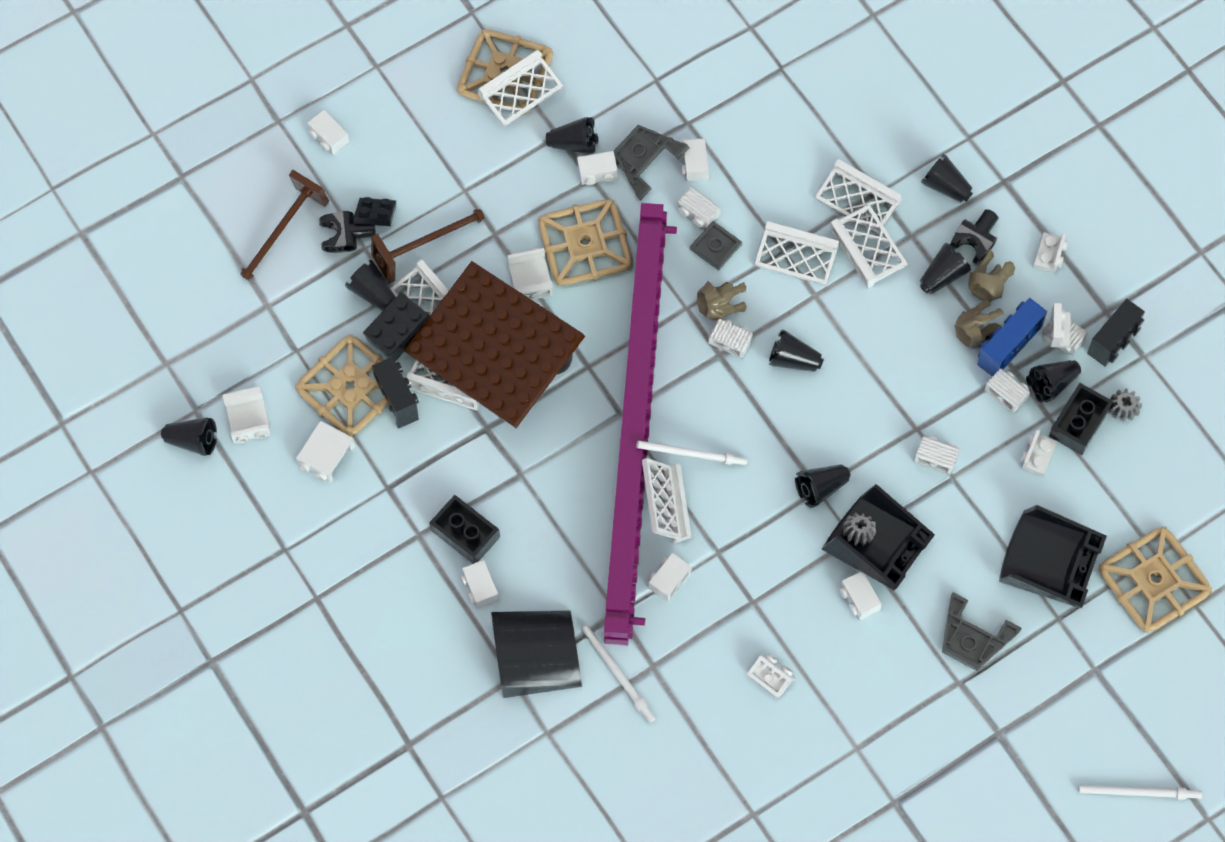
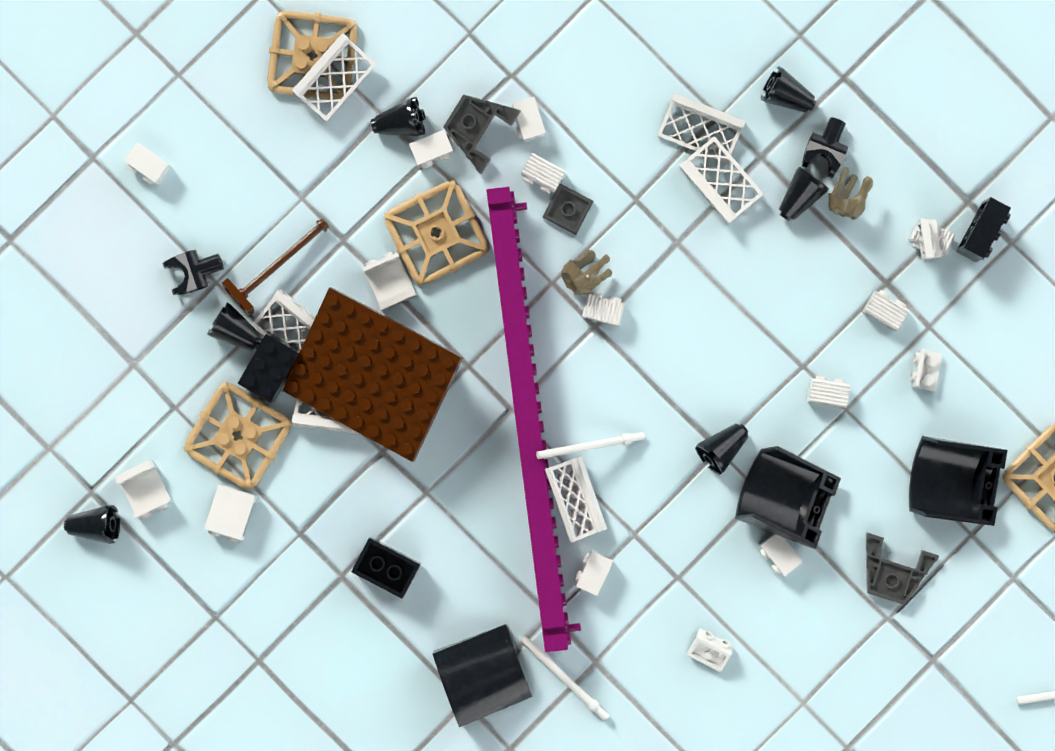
camera: 15 degrees left, 20 degrees up
reddish brown tile [240,170,329,281] -> none
black plate [354,197,396,227] -> none
black wedge [372,357,419,429] -> none
white brick [460,560,499,609] -> none
white fence [754,221,839,286] -> none
black cone [769,329,824,372] -> none
light grey gear [843,512,876,546] -> none
dark tan piece [954,300,1004,347] -> none
blue brick [977,297,1047,377] -> none
black cone [1026,360,1081,403] -> none
white bracket [1033,232,1069,274] -> none
black brick [1049,383,1114,455] -> none
light grey gear [1110,388,1142,422] -> none

